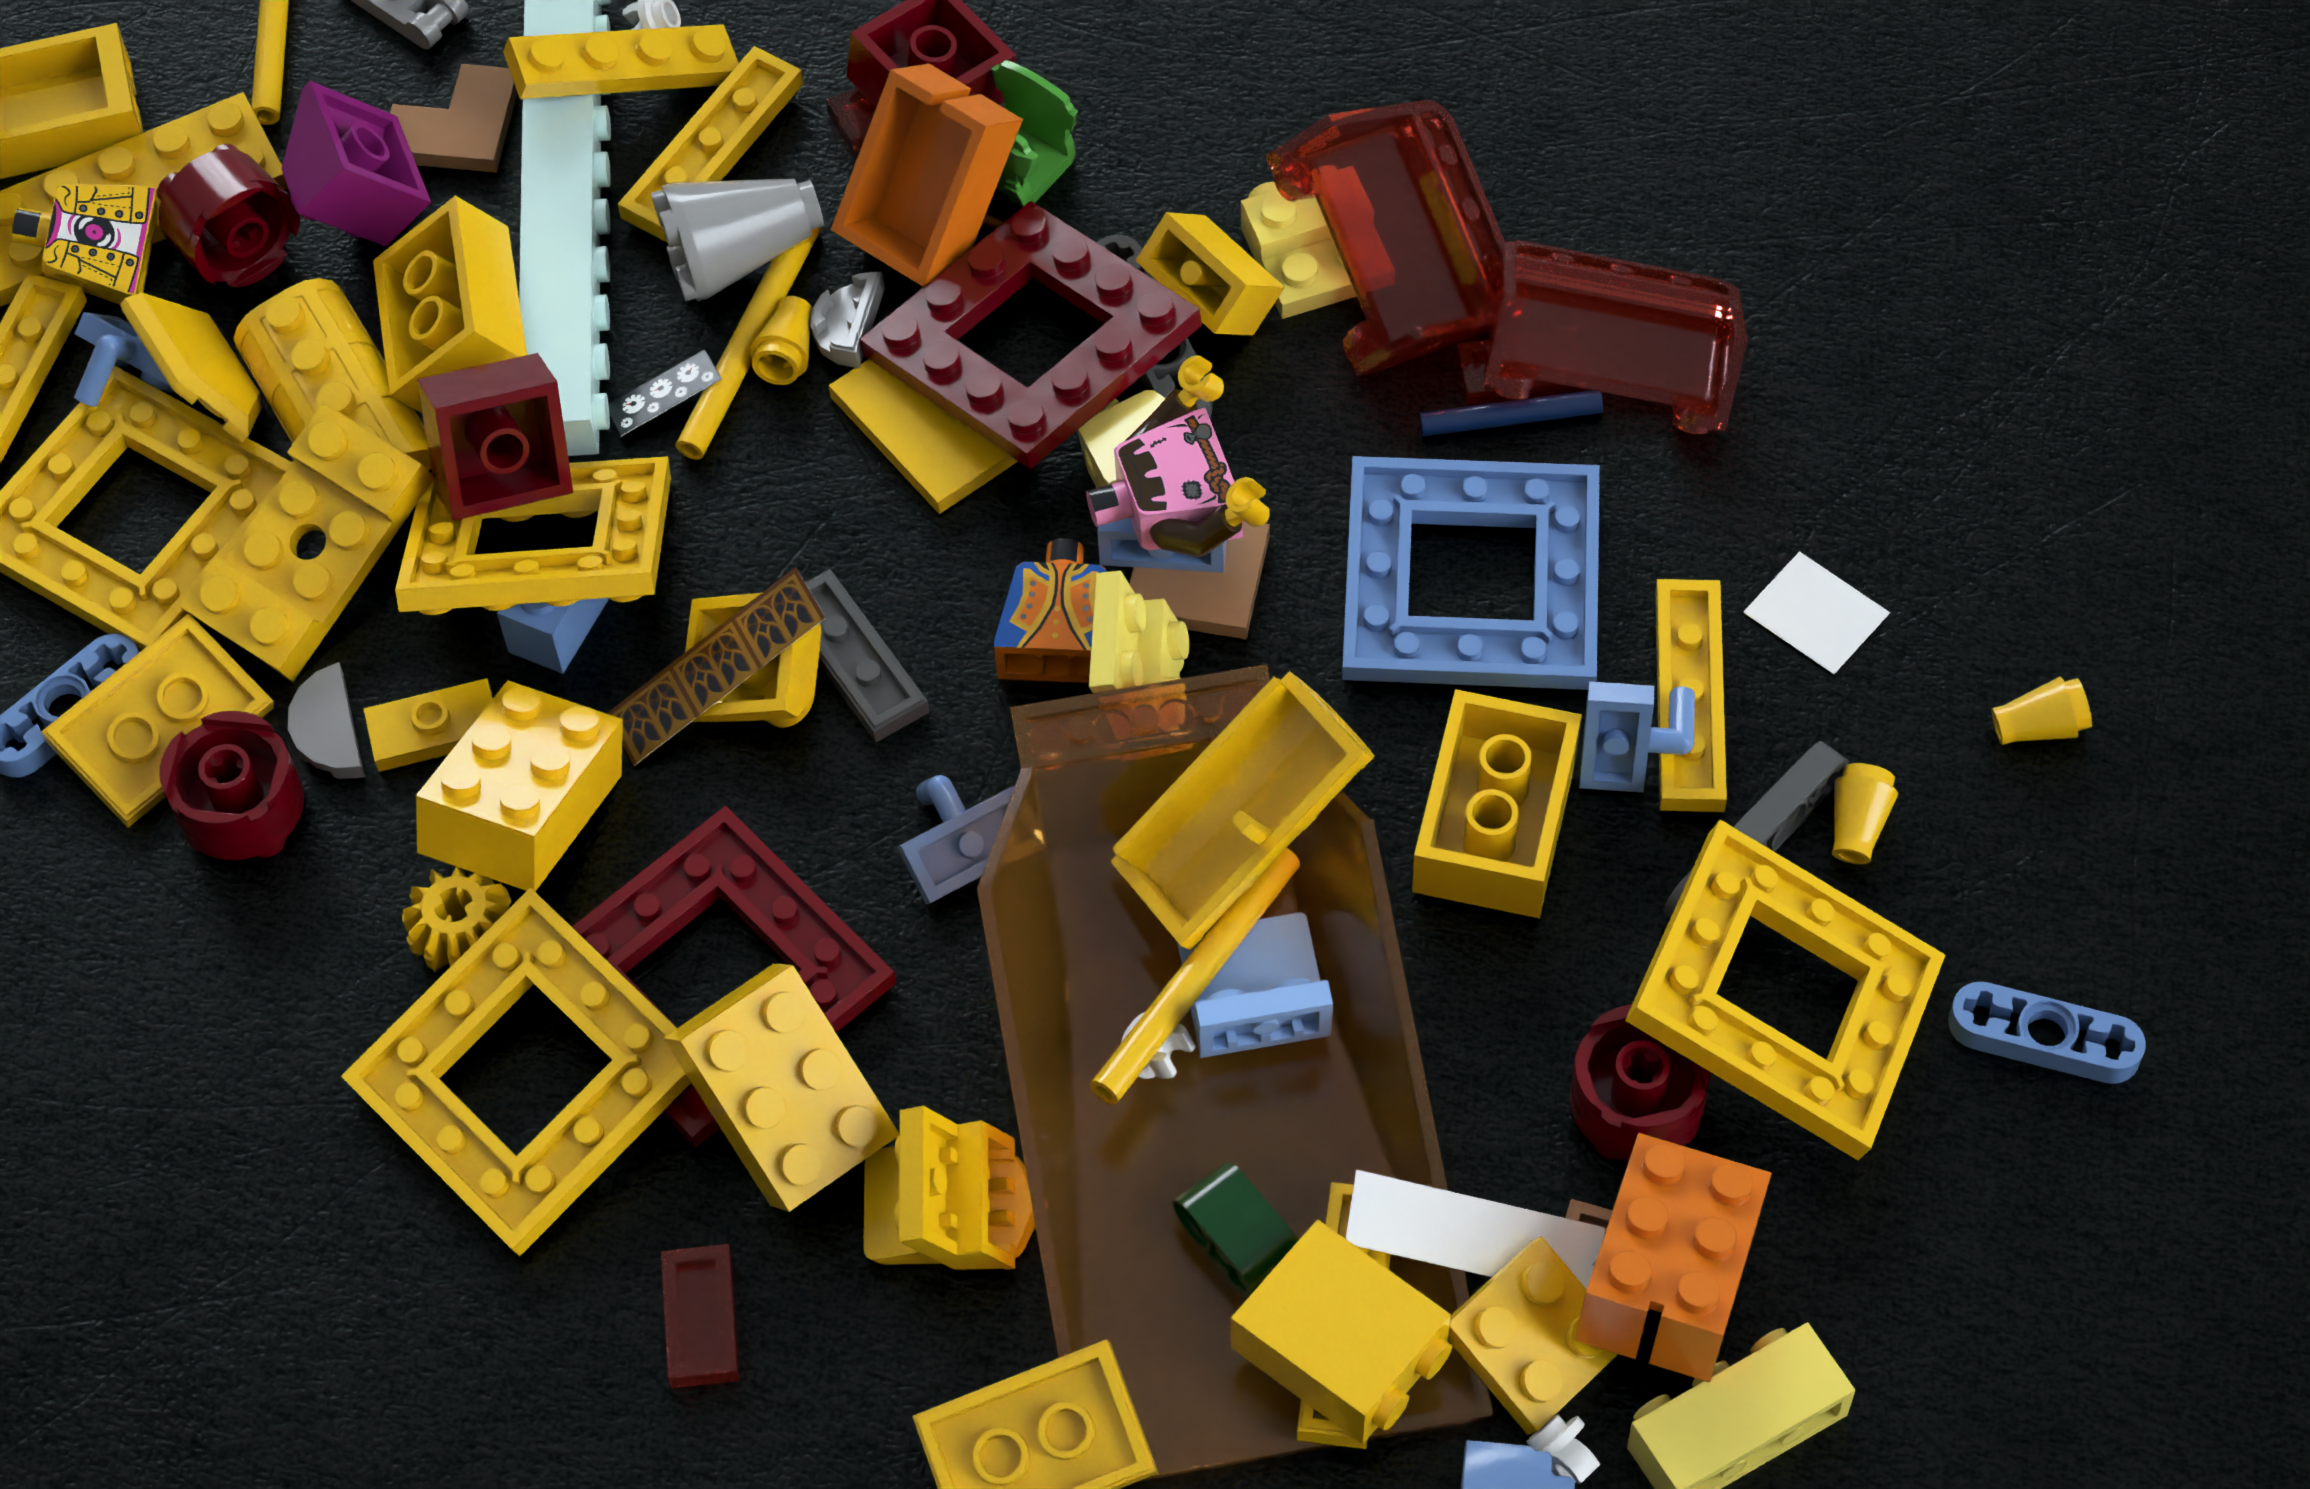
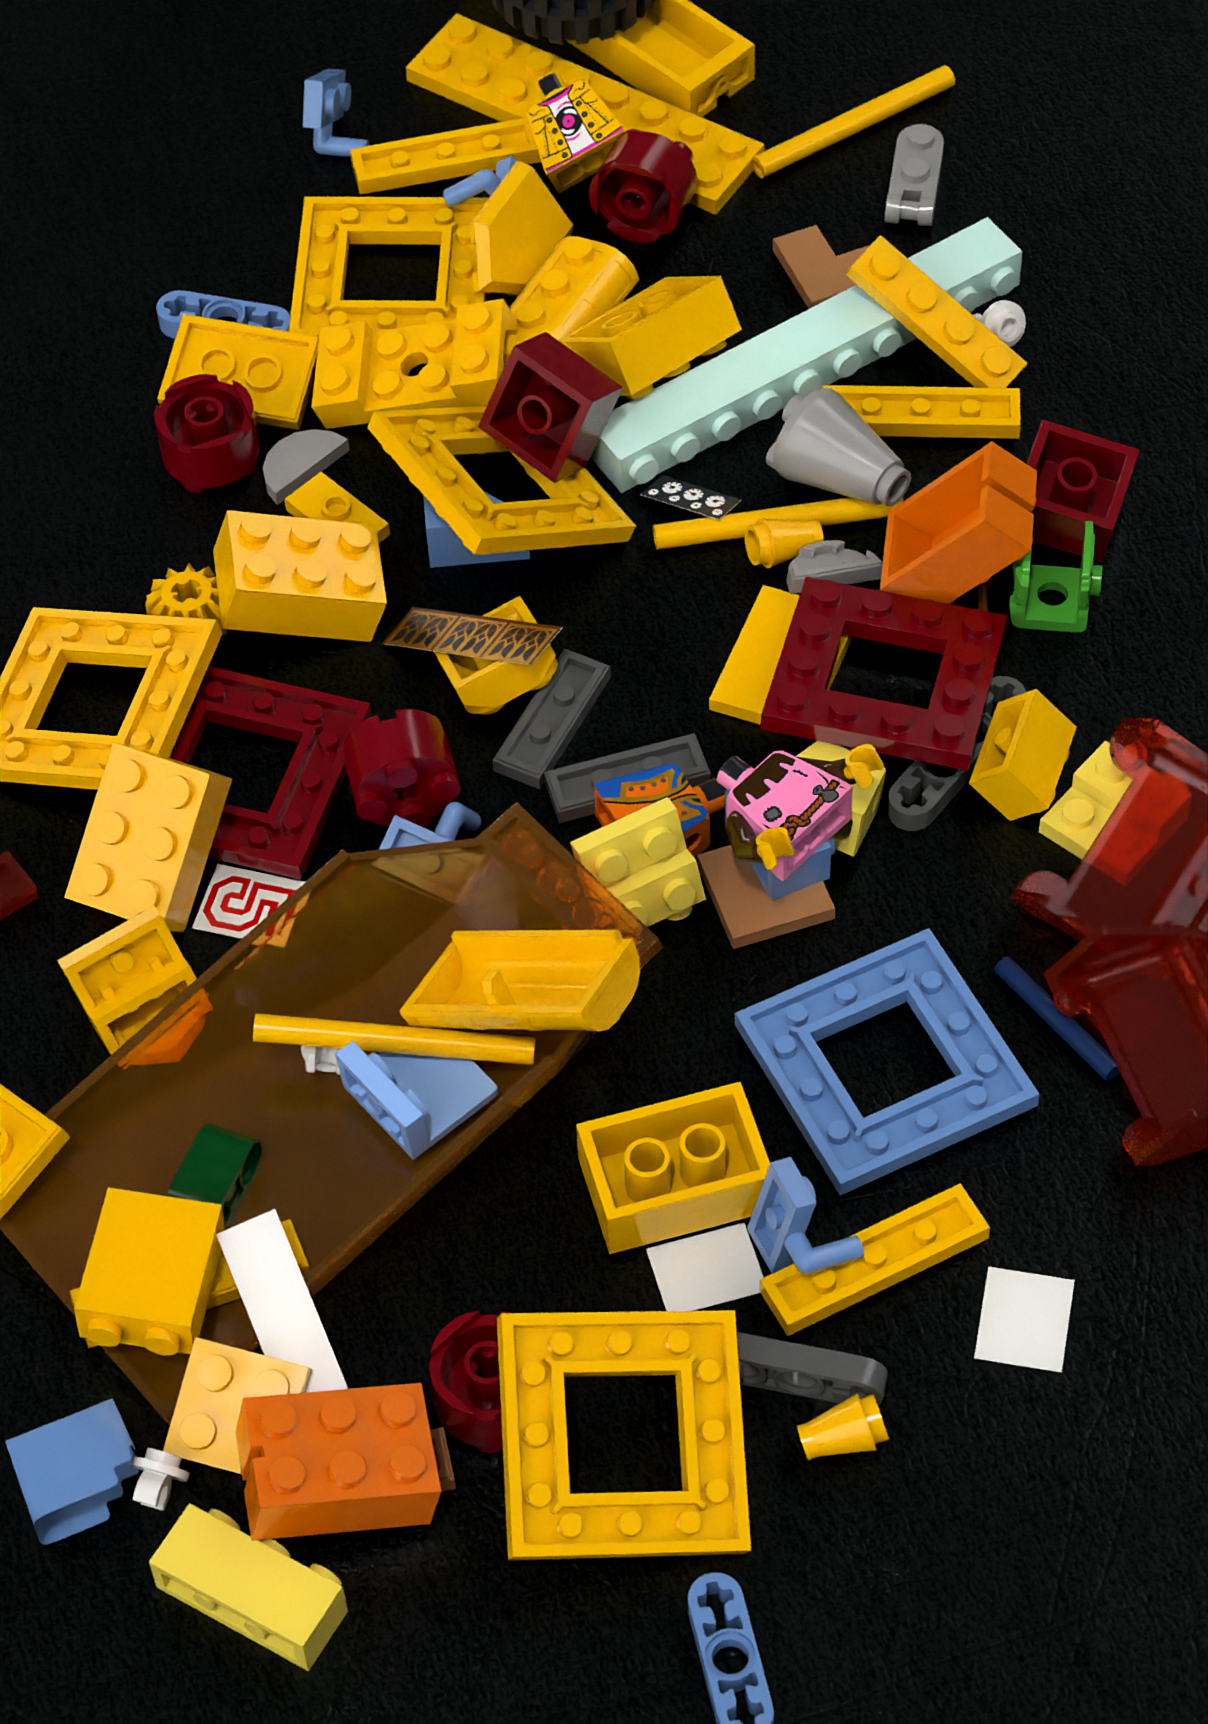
camera: 60 degrees right, 5 degrees down
magenta slope [281,81,431,246] -> none
yellow cone [1991,676,2092,745] -> none
none -> white sticker [192,864,308,947]
none -> dark red brick [343,709,461,828]
none -> dark grey tile [544,733,711,823]
none -> white sticker [646,1223,764,1311]

